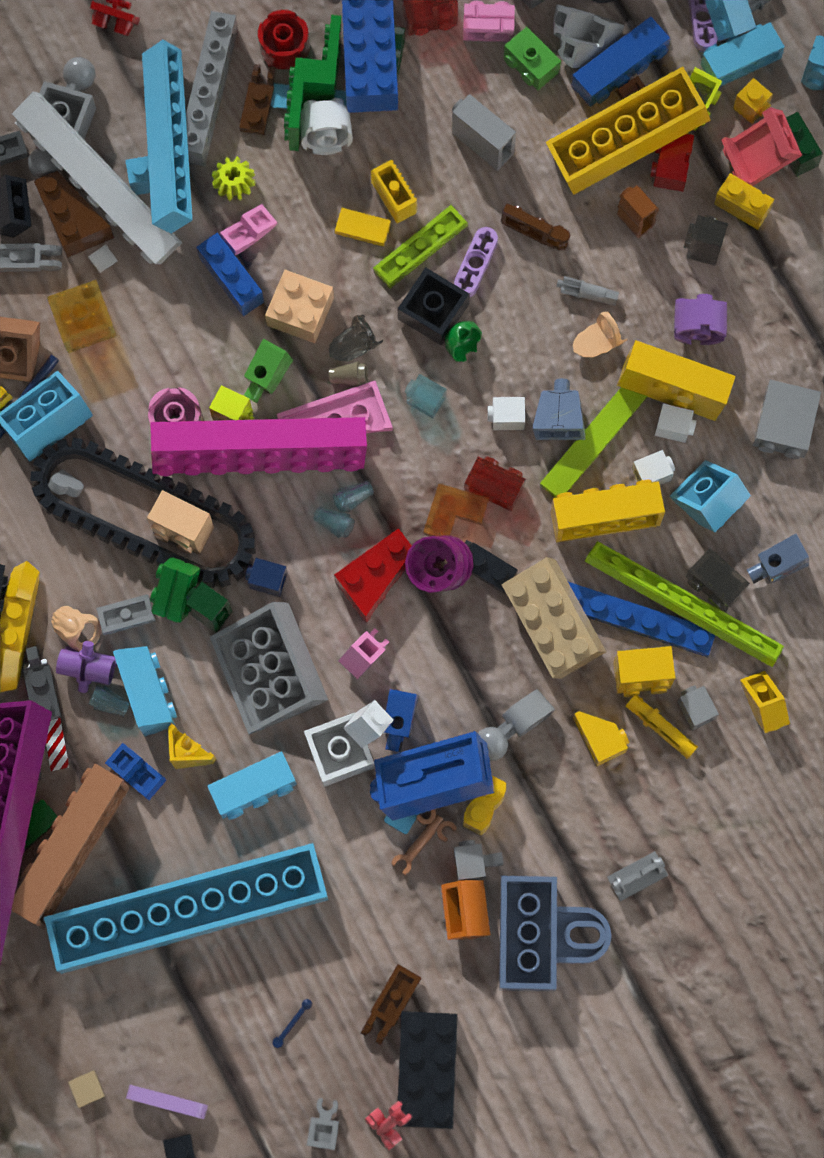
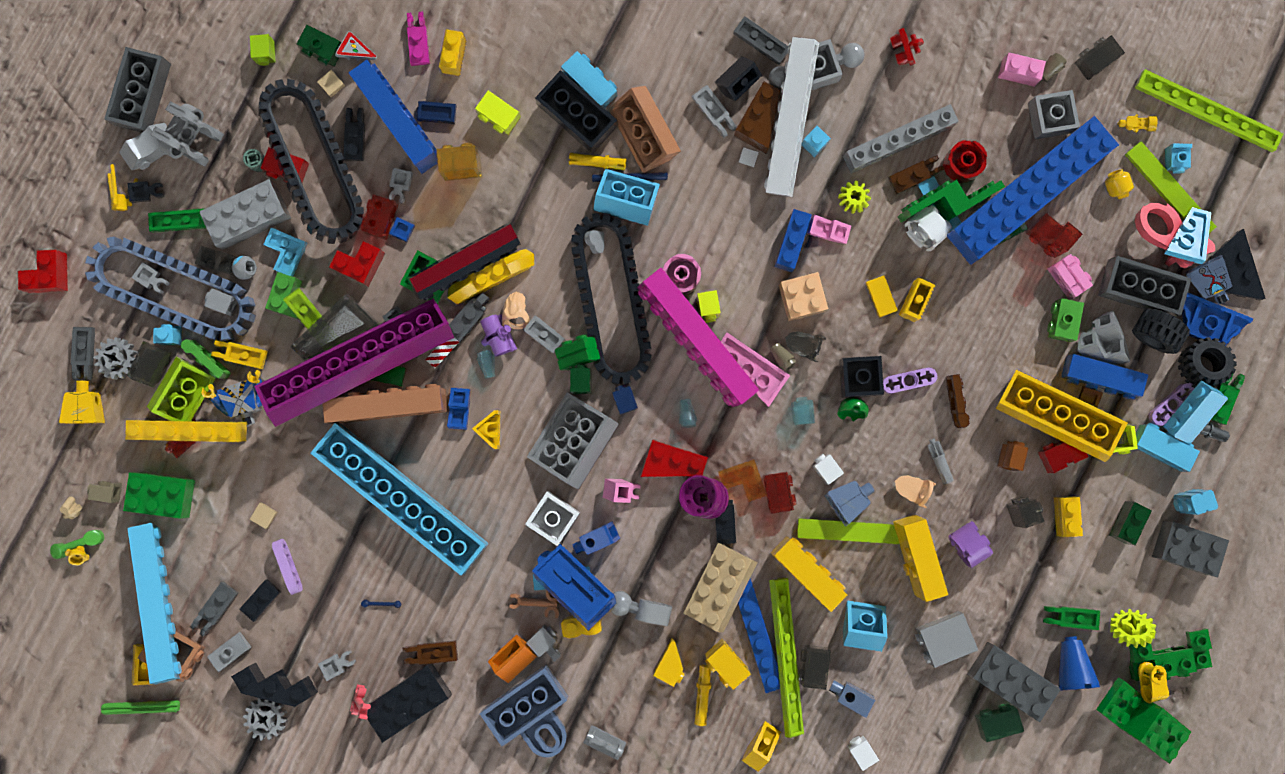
camera: 55 degrees right, 10 degrees up
clear yellow brick [47,280,117,353] -> none
medium azure slope [113,646,177,737] -> none
medium azure brick [142,40,193,233] -> none
light nougat brick [147,490,214,555] -> none
medium azure brick [207,751,297,820] -> none
bright green torso [243,339,293,403] -> none
clear light blue cone [333,480,374,513] -> none
white brick [343,700,393,748] -> none
lime tile [373,205,468,289] -> none
light grey brick [452,94,516,171] -> none
white brick [632,450,675,485] -> none
white brick [655,403,697,443] -> none
light grey brick [677,685,719,731] -> none
coral panel [721,107,802,186] -> none
yellow brick [733,78,773,124] -> none

